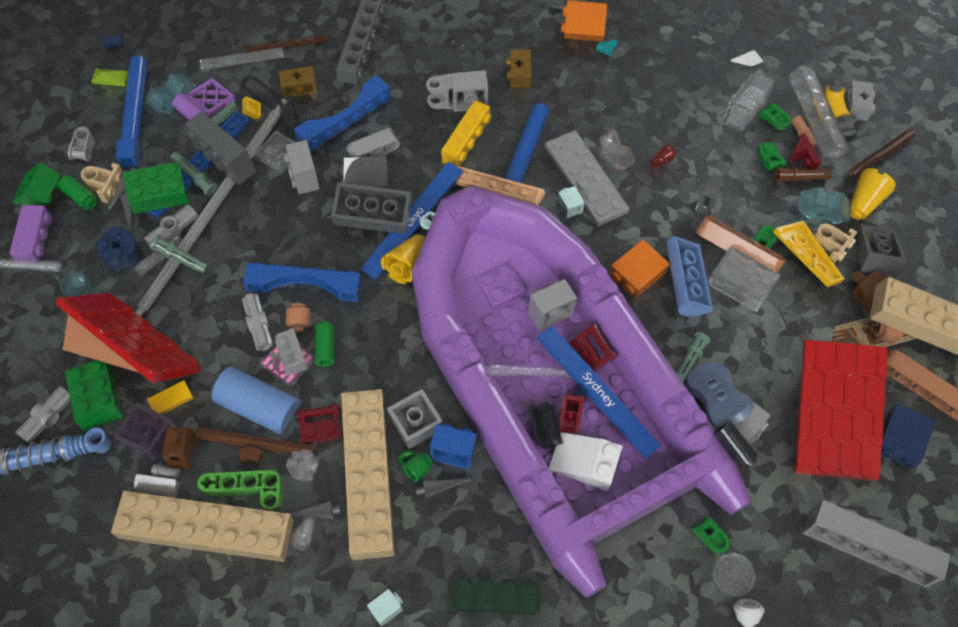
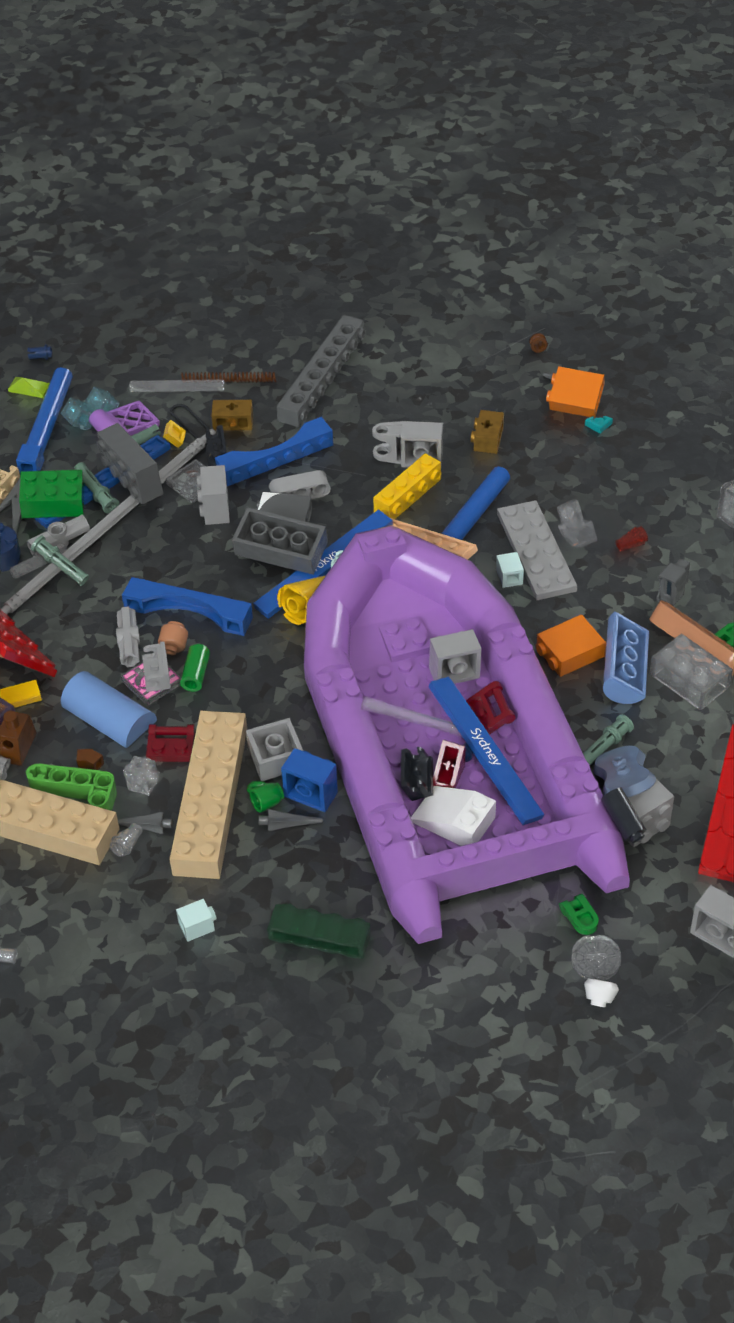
camera: 15 degrees right, 15 degrees down
reddish brown axle [195,427,315,457] -> none

